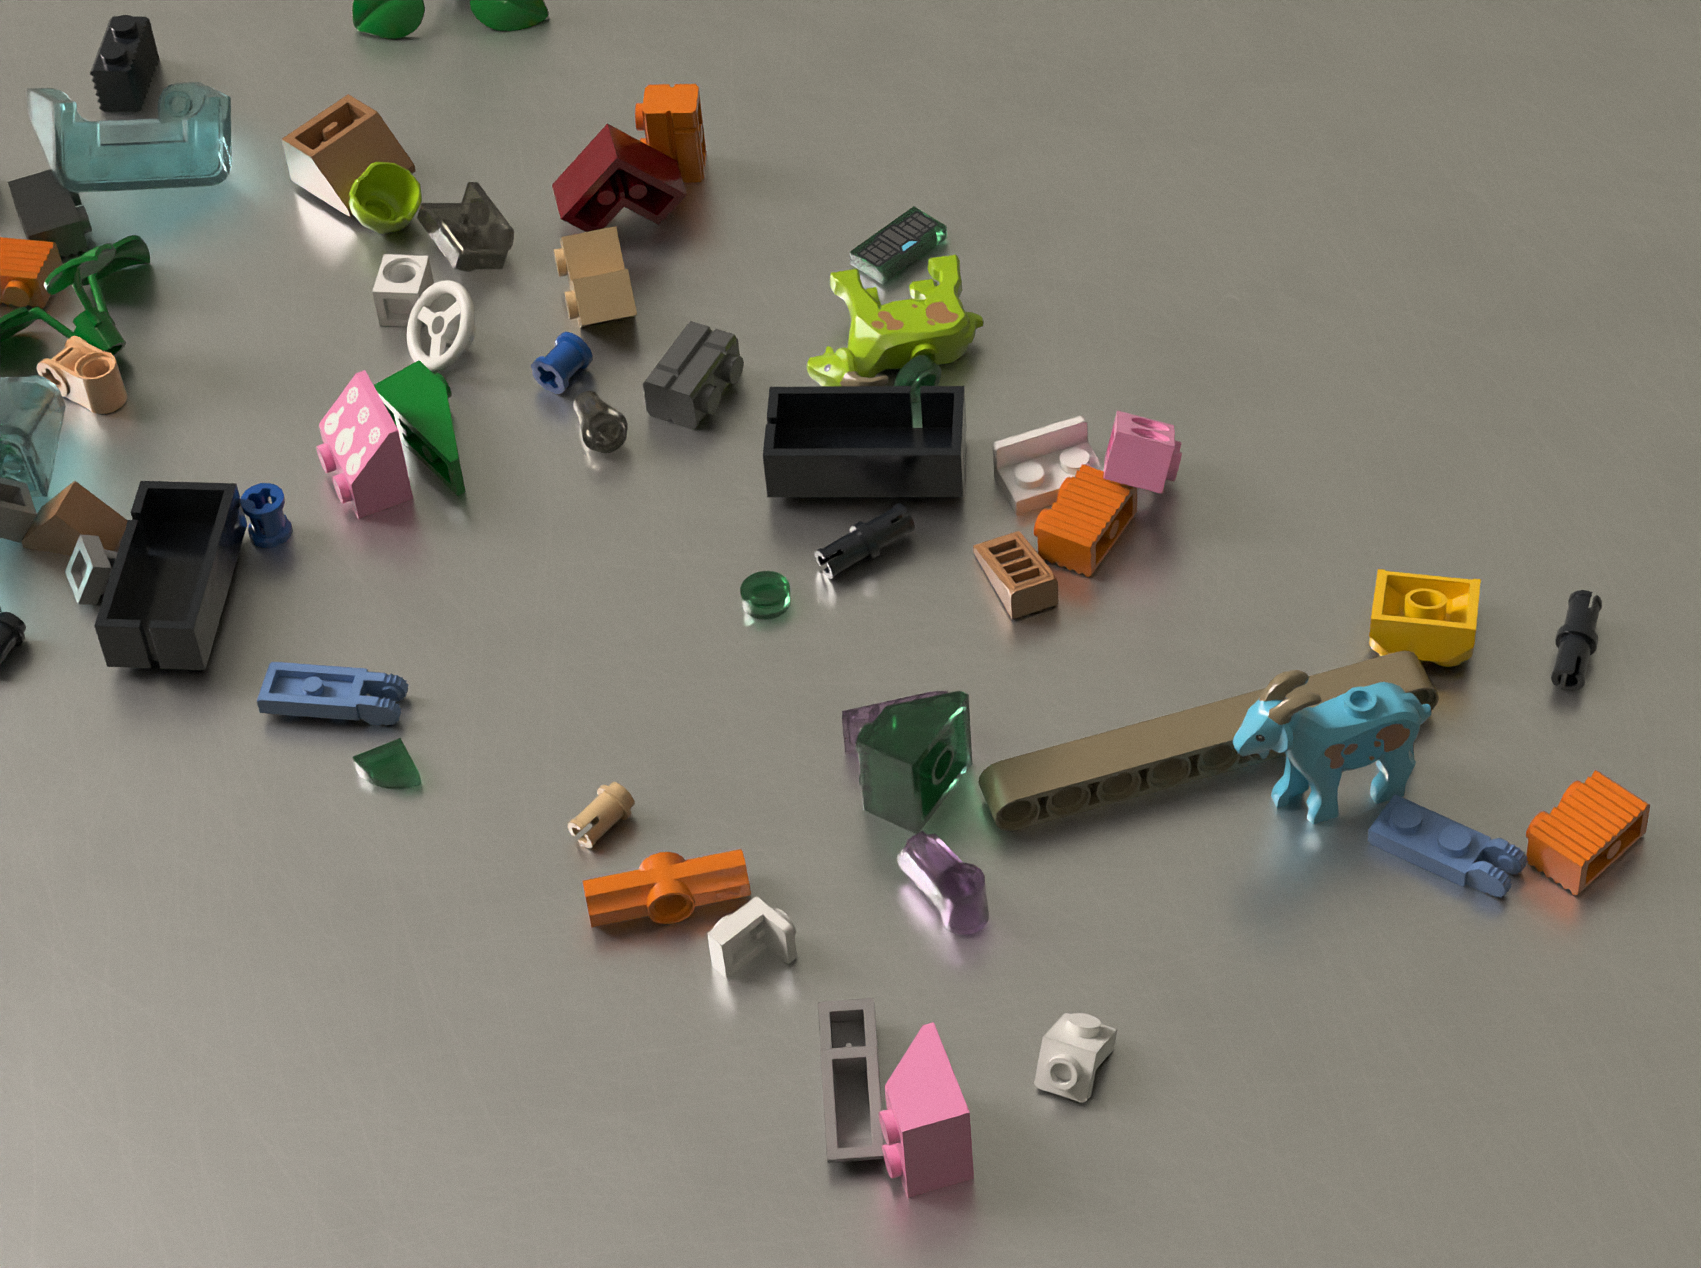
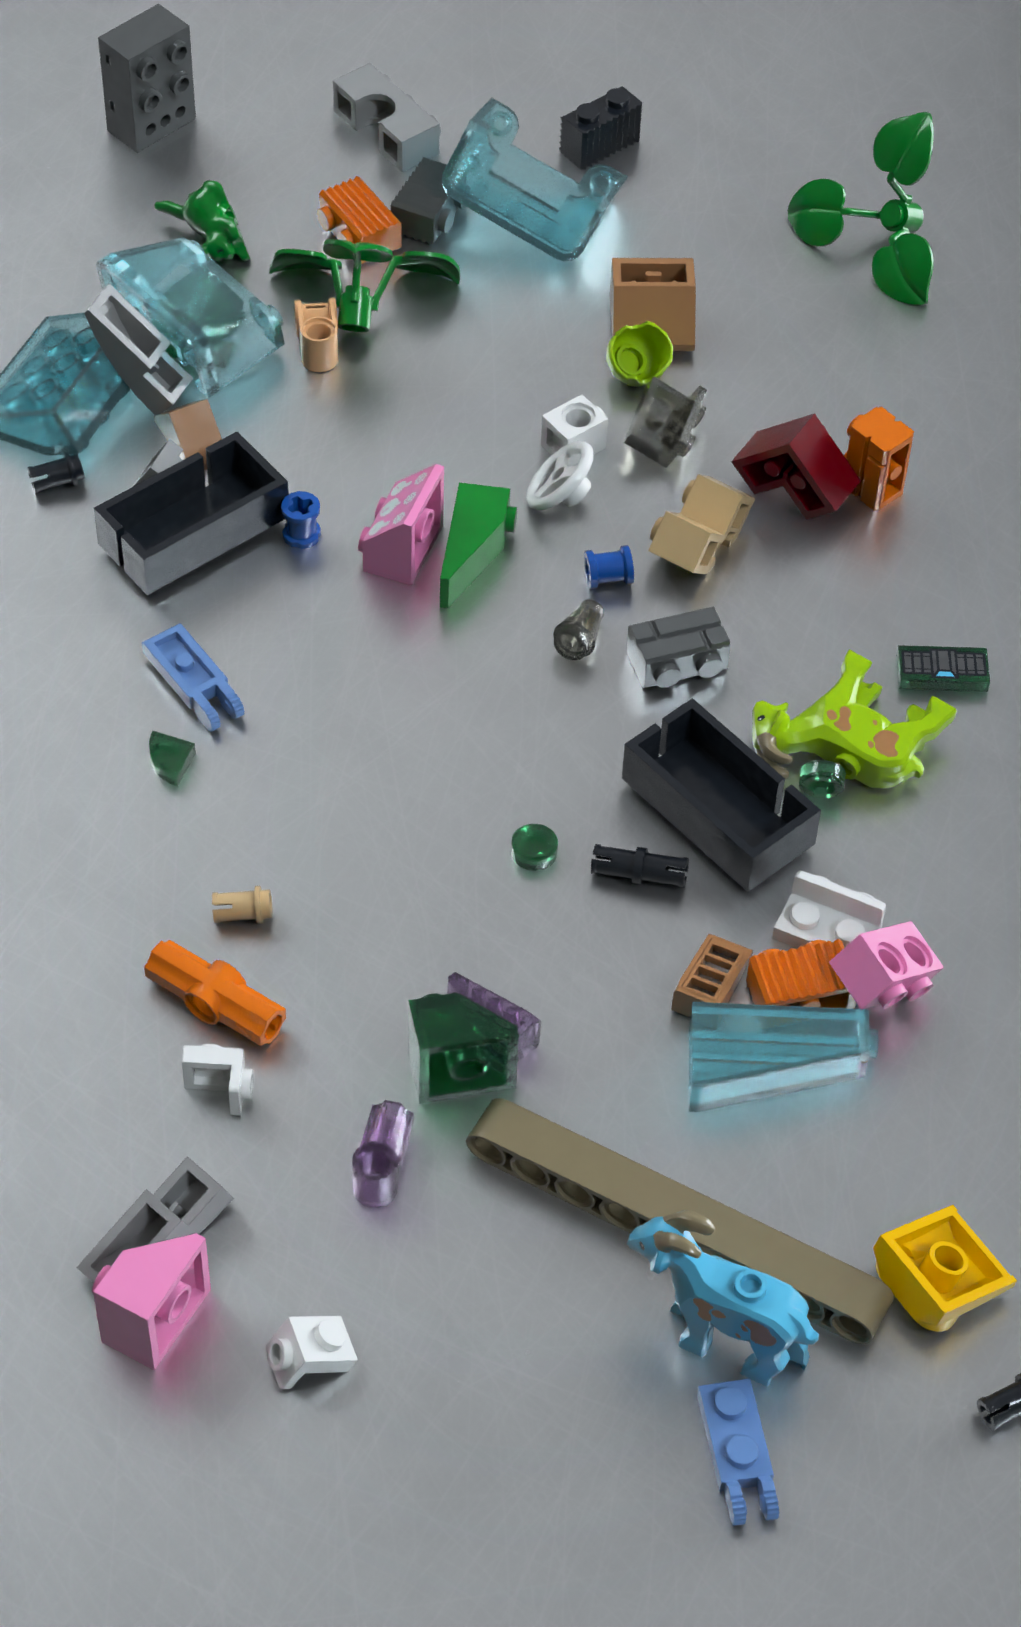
camera: 40 degrees right, 5 degrees up
orange brick [1526,770,1650,895] -> none
none -> clear light blue slope [689,1002,878,1112]

